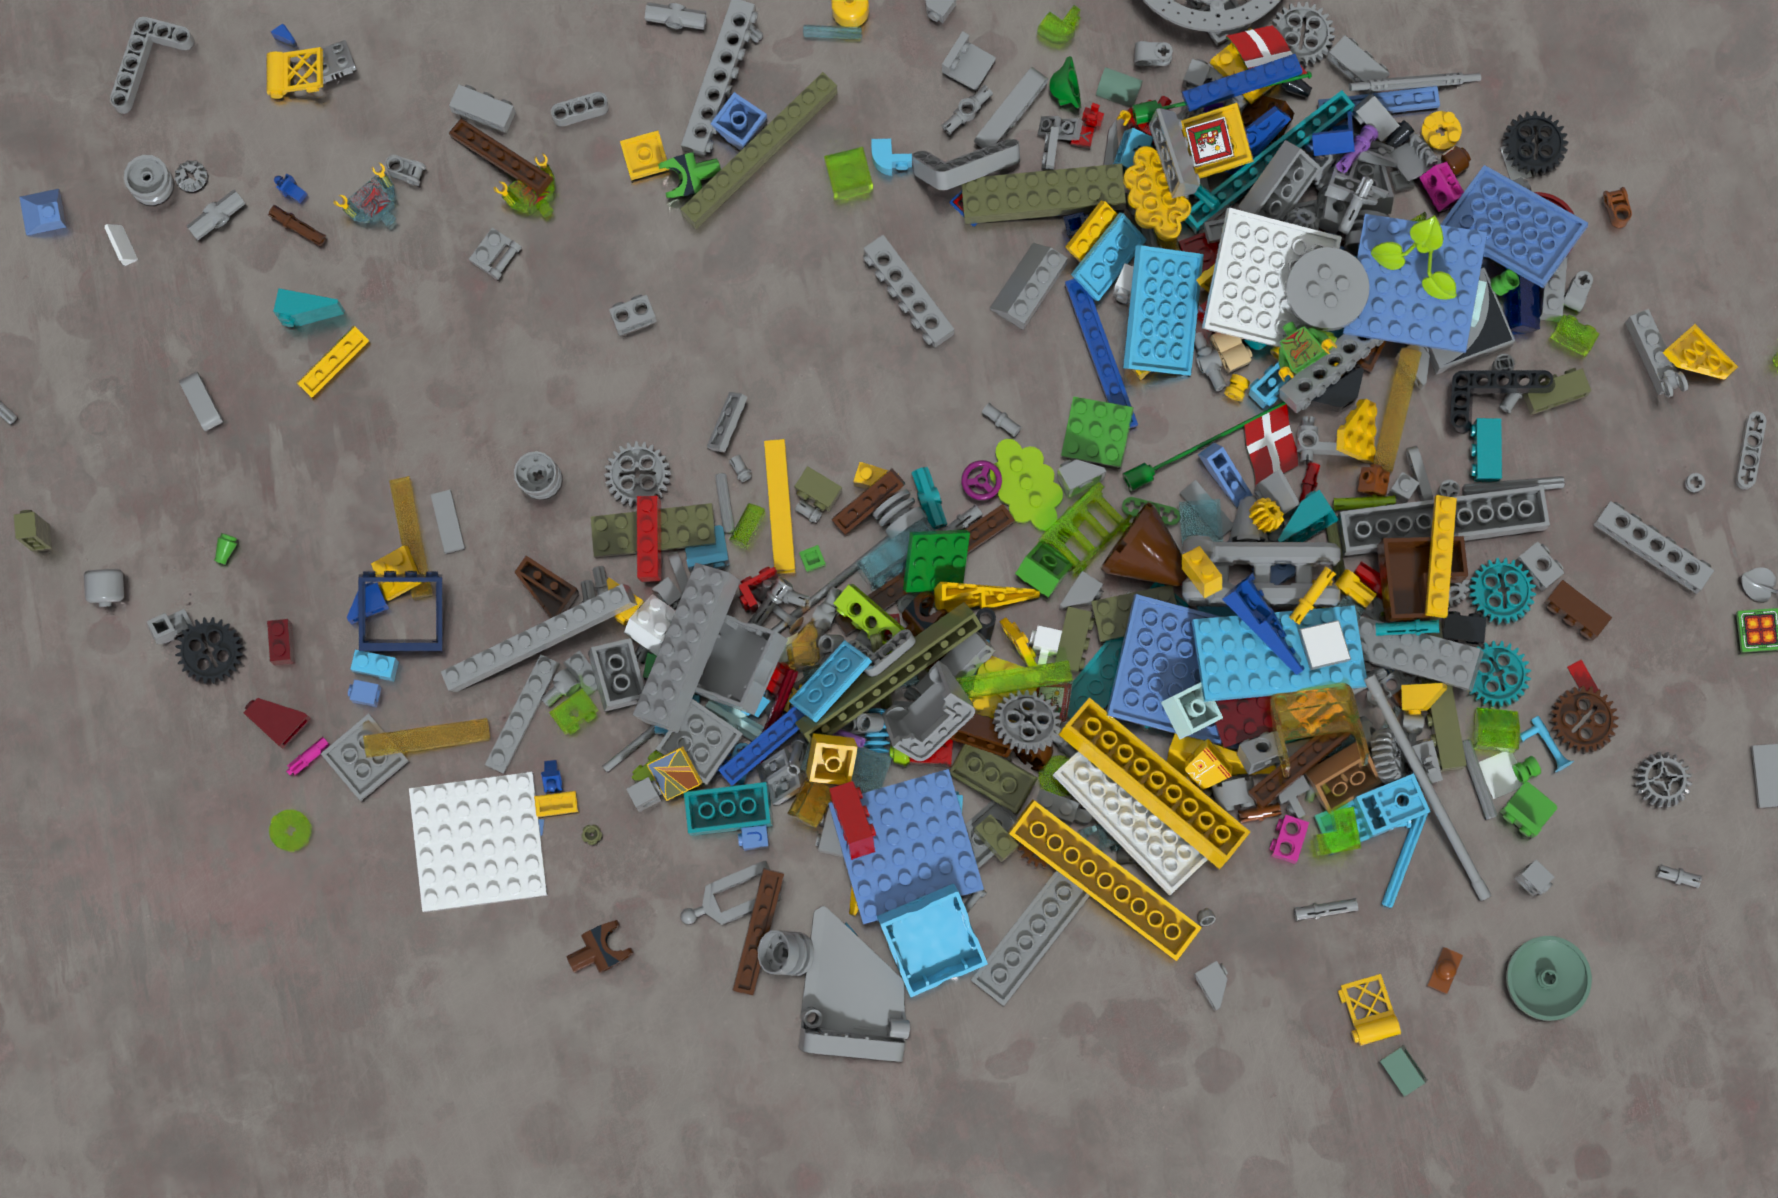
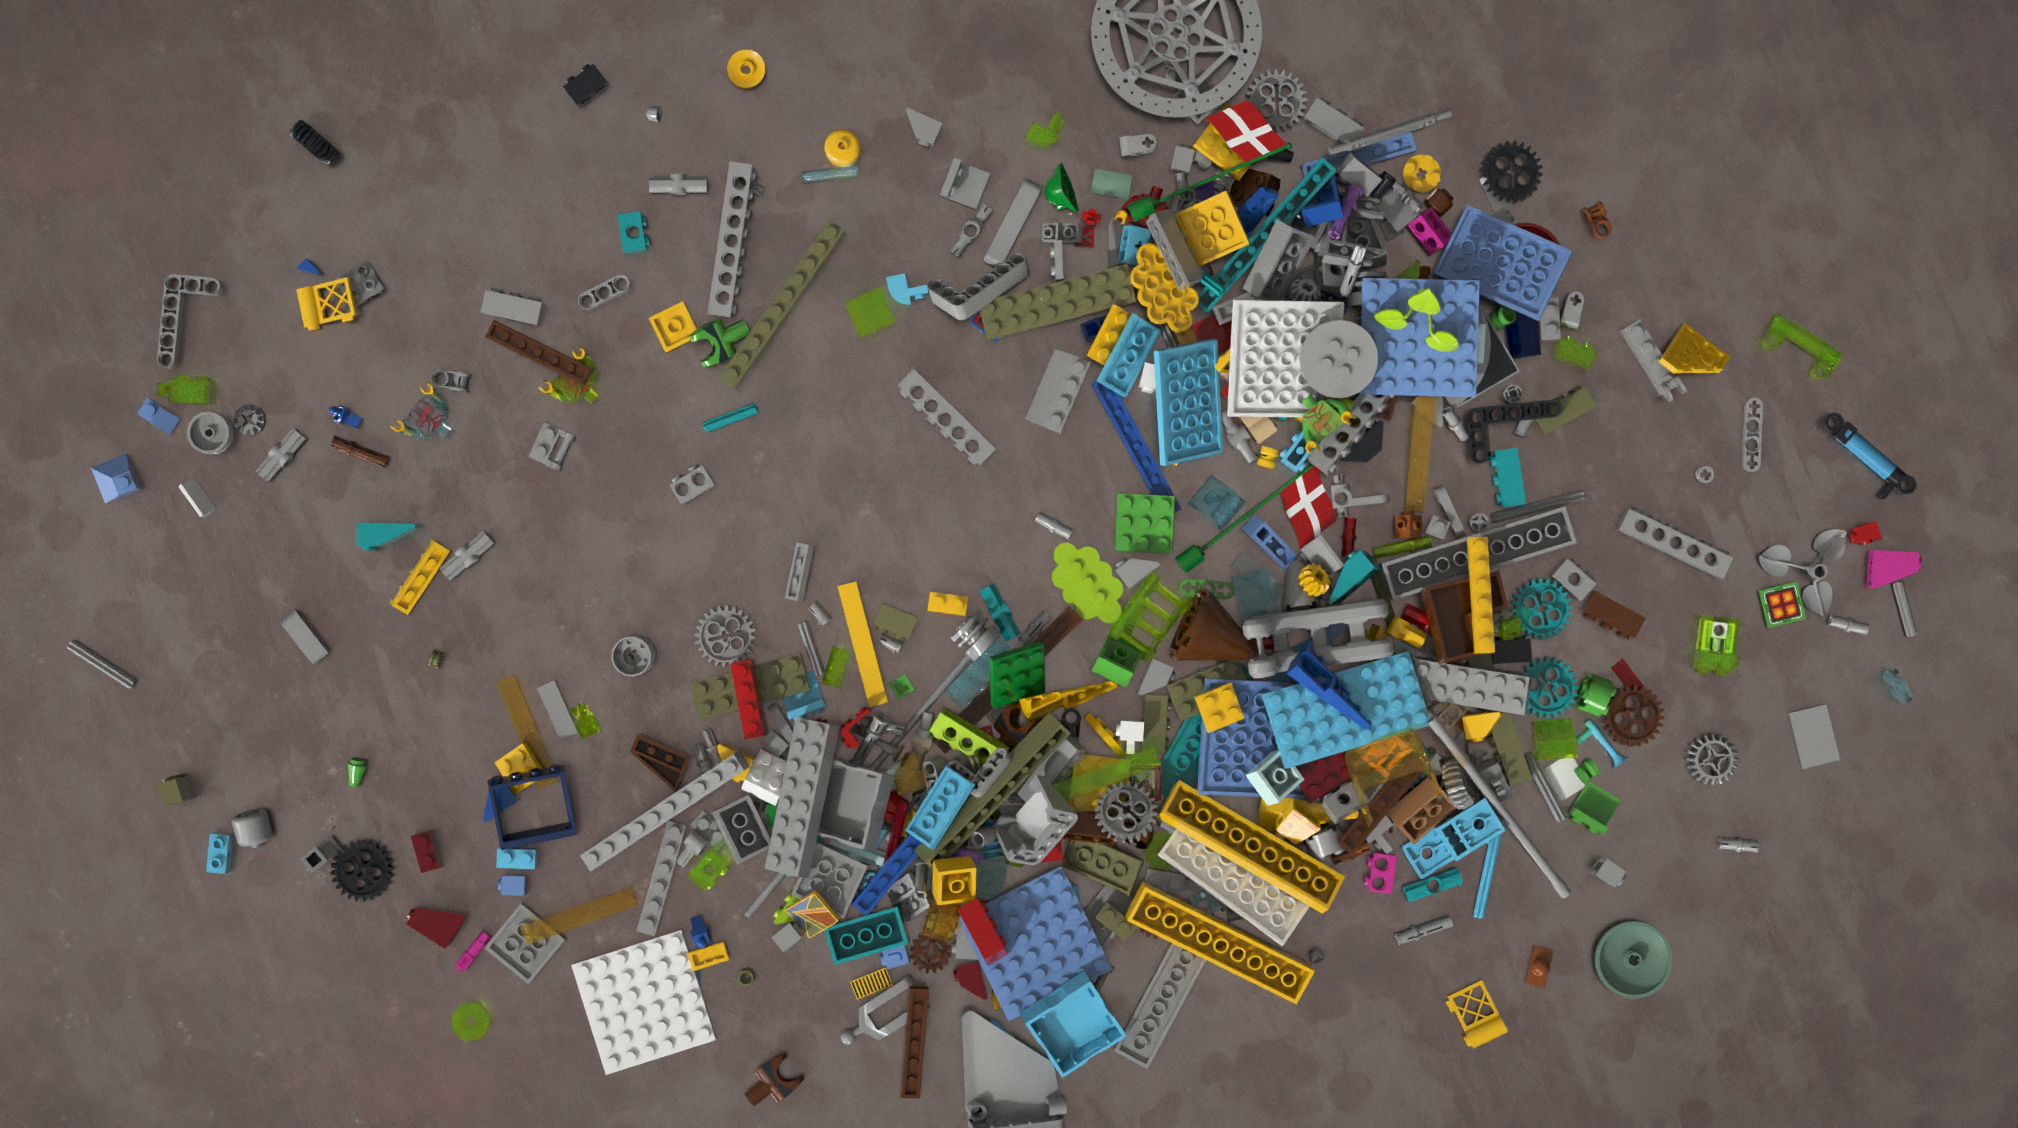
camera: 15 degrees left, 10 degrees up
medium blue slope [711,92,768,150] -> none
light grey wheel [758,930,814,976] -> none
reddish brown plate [832,468,905,535] -> none
magenta piece [961,460,1002,500] -> none
blue plate [1182,54,1303,112] -> none
yellow brick [1182,546,1222,599] -> none
tile [1186,117,1235,168] -> none
light grey slope [1194,961,1228,1011] -> none
yellow pin [1289,566,1336,625] -> none
white tile [1298,620,1351,670] -> none
clear neon green brick [1313,807,1361,856] -> none
yellow plate [1336,399,1377,463] -> none
teal pin [1376,619,1440,636] -> none
sand green brick [1380,1045,1428,1097] -> none
none -> medium blue slope [137,398,181,435]
none -> clear neon green brick [156,375,213,405]
none -> medium azure brick [206,832,234,874]
none -> olive bush [429,649,444,669]
none -> light grey piece [440,531,494,581]
none -> clear neon green plate [570,703,600,739]
none -> teal brick [617,211,650,254]
none -> teal axle [702,403,758,432]
none -> tile [850,967,893,1000]
none -> reddish brown gear [910,932,951,974]
none -> dark red slope [953,960,987,1000]
none -> clear light blue slope [1187,475,1245,531]
none -> yellow plate [1194,682,1244,733]
none -> teal piece [1403,868,1463,902]
none -> light grey pin [1441,406,1469,441]
none -> clear neon green plate [1500,616,1522,641]
none -> bright green brick [1575,672,1616,716]
none -> clear neon green brick [1692,615,1740,676]

